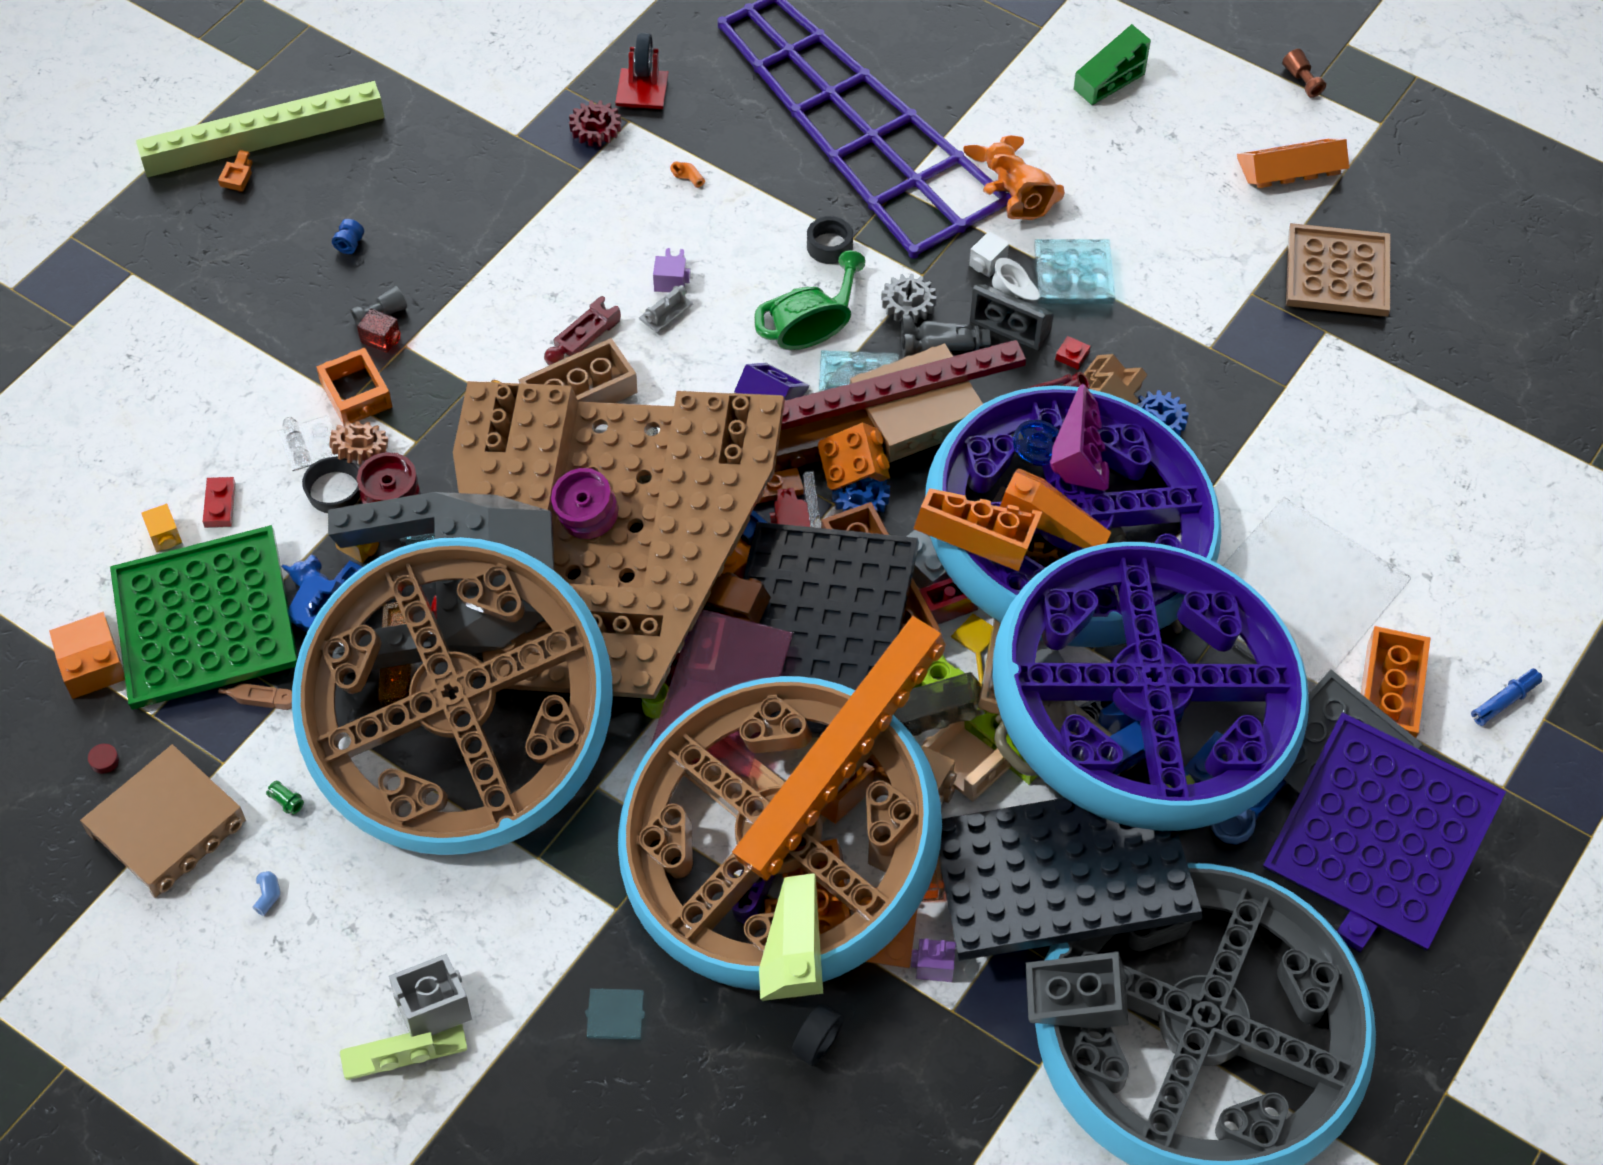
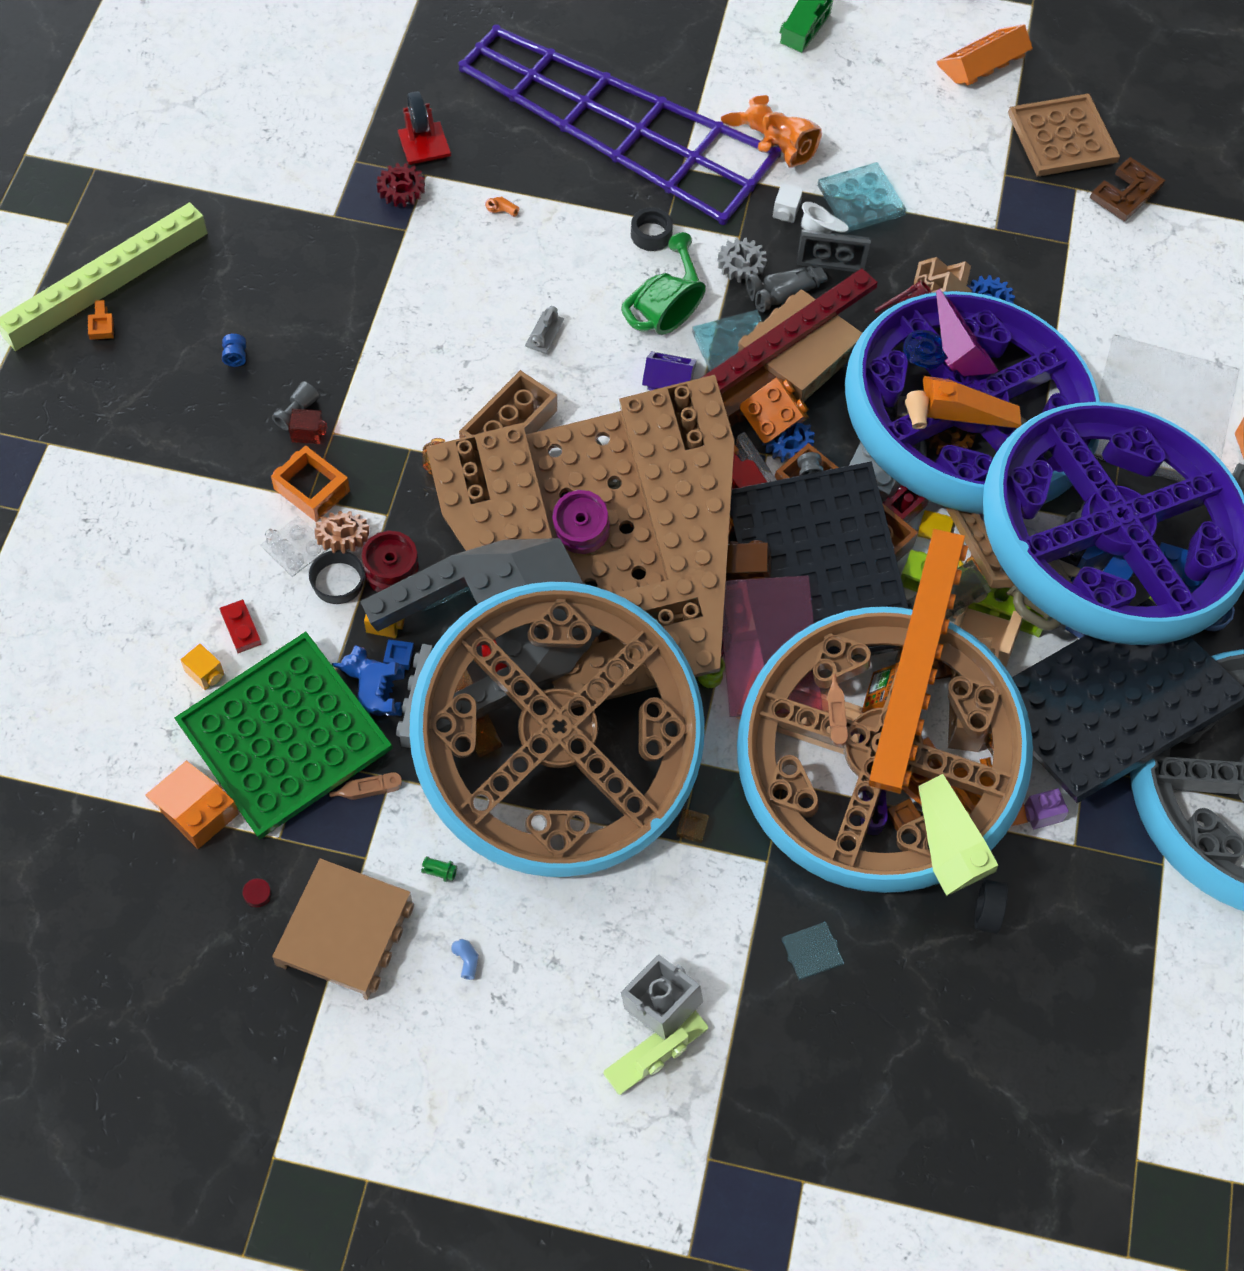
camera: 25 degrees left, 5 degrees up
dark red plate [544,296,621,365] -> none
brick [653,248,691,293] -> none
orange wedge [913,488,1042,571] -> none
dark grey slope [1026,952,1129,1029] -> none
red plate [1055,336,1090,370] -> none
none -> clear orange tile [676,809,709,843]
none -> dark grey wheel [797,452,824,476]
none -> nougat piece [828,674,848,747]
none -> light nougat cone [905,390,929,429]
none -> reddish brown plate [1090,157,1165,222]

